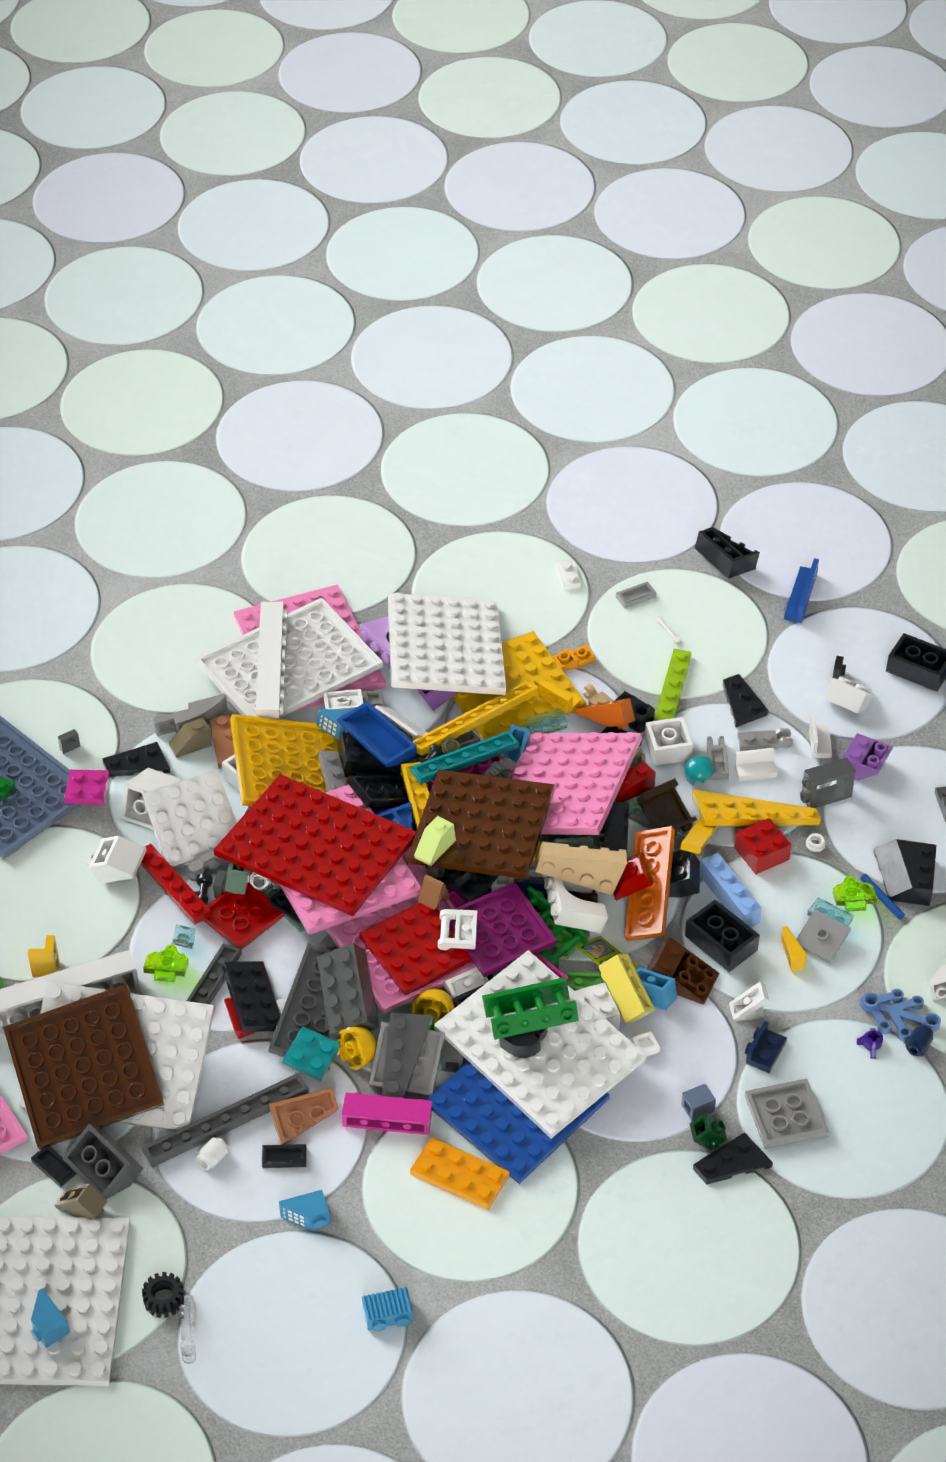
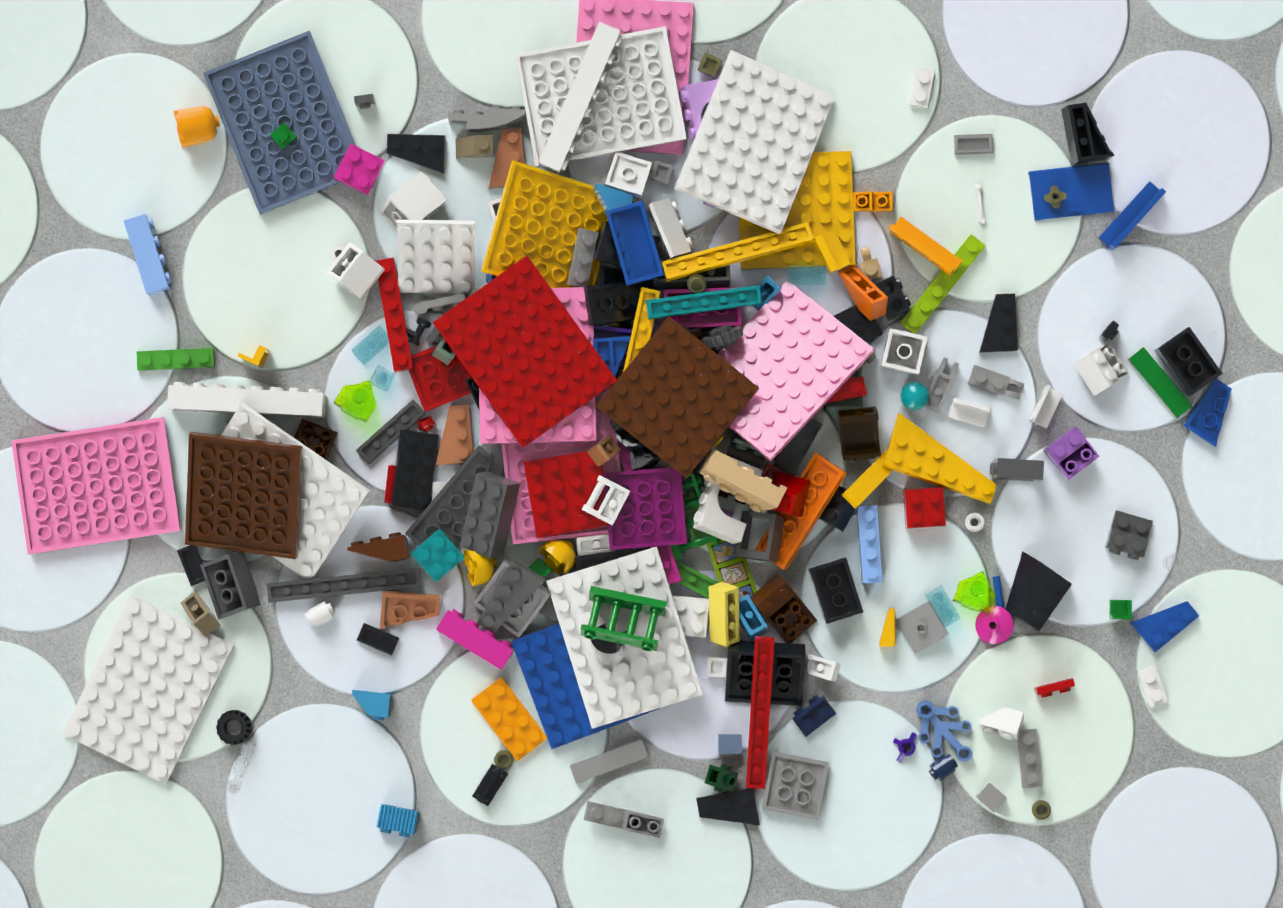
camera: 20 degrees right, 40 degrees up
dark azure slope [31,1288,70,1348] -> none
yellowish green slope [414,816,456,866] -> none
black arm [416,745,442,763] -> none
none -> reddish brown slope [347,532,411,562]
none -> clear light blue plate [351,325,389,365]
none -> red plate [417,416,436,432]
none -> nougat wing [436,405,473,466]
none -> black hinge [472,764,508,806]
none -> olive plate [494,750,514,770]
none -> light grey tile [570,739,648,784]
none -> light grey slope [583,801,664,838]
none -> olive plate [697,52,723,78]
none -> black slope [725,640,806,706]
none -> dark grey window [735,508,785,563]
none -> red plate [746,636,775,789]
none -> light orange fence [889,217,962,277]
none -> dark pink dish [975,606,1014,644]
none -> blue container [1028,163,1114,221]
none -> olive plate [1044,186,1067,209]
none -> green tile [1128,347,1192,418]

